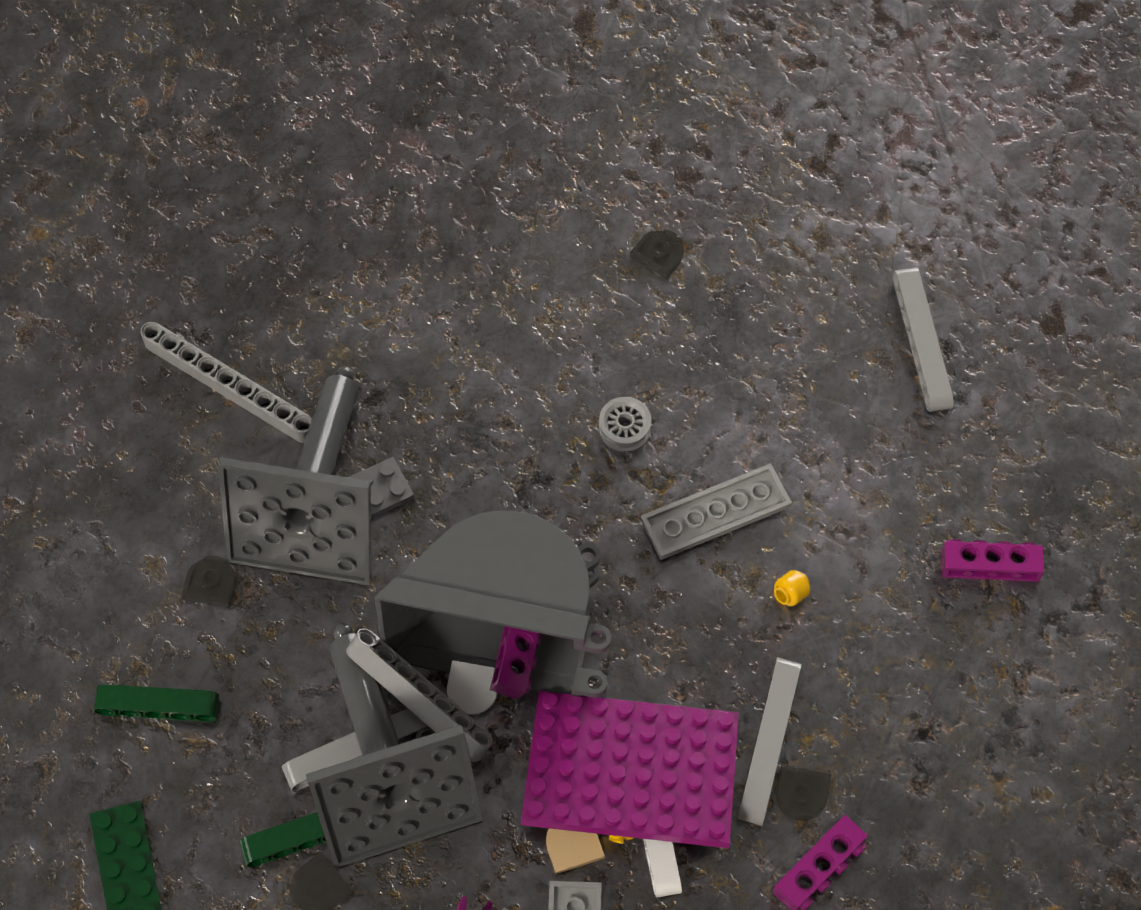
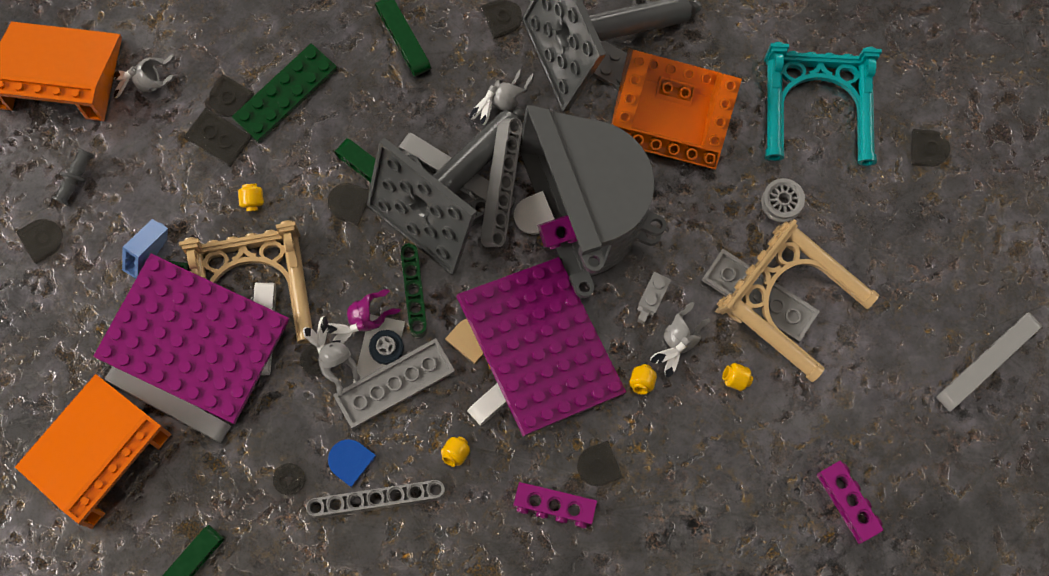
camera: 55 degrees right, 10 degrees up
light grey beam [737,657,802,826] -> none
none -> dark green beam [401,243,427,338]
none -> light grey hair [469,69,534,125]
none -> orange slope [611,48,742,170]
none -> yellow head [630,364,657,395]
none -> light grey hinge [637,272,671,325]
none -> light grey hair [650,302,711,377]
none -> tan arch [715,219,879,382]
none -> teal arch [764,42,882,166]

